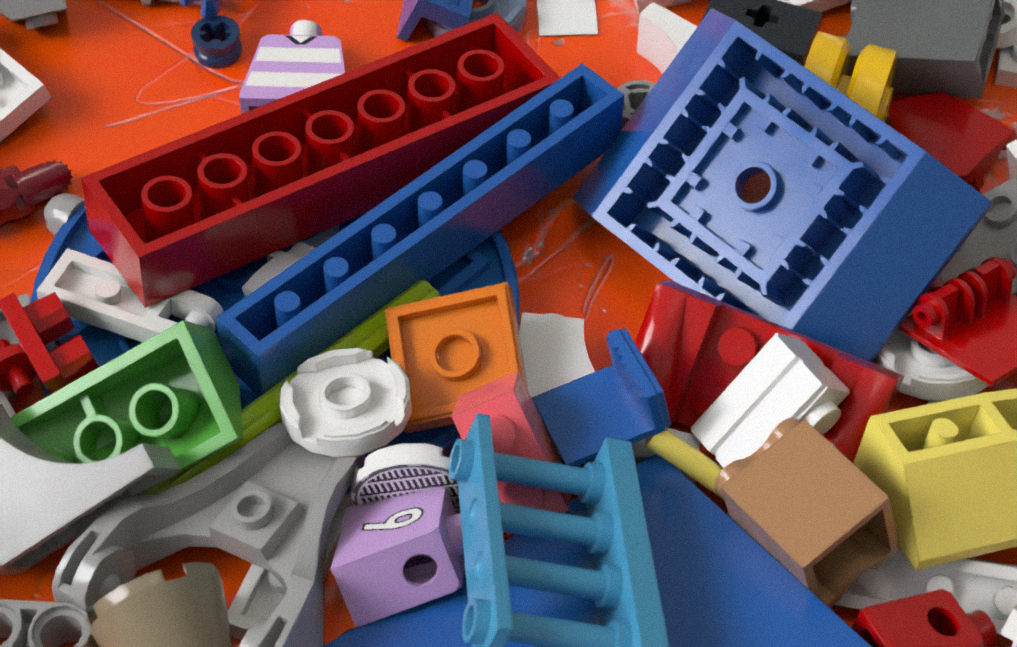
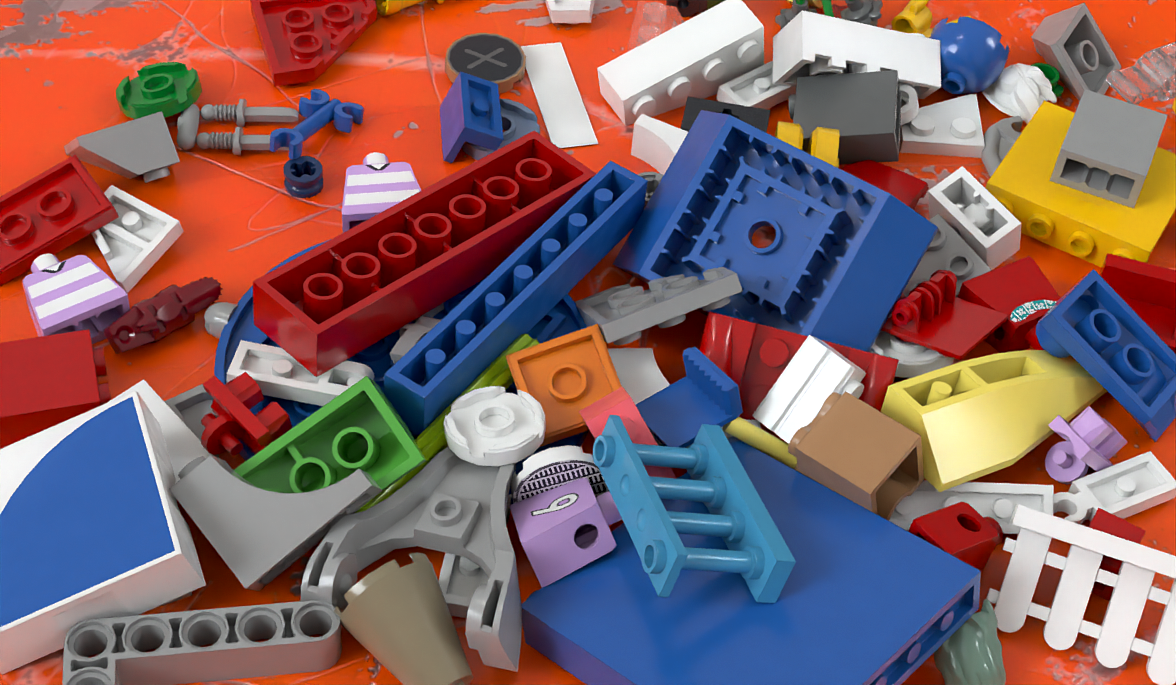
camera: 15 degrees left, 5 degrees down
none -> light grey plate [575,267,742,345]

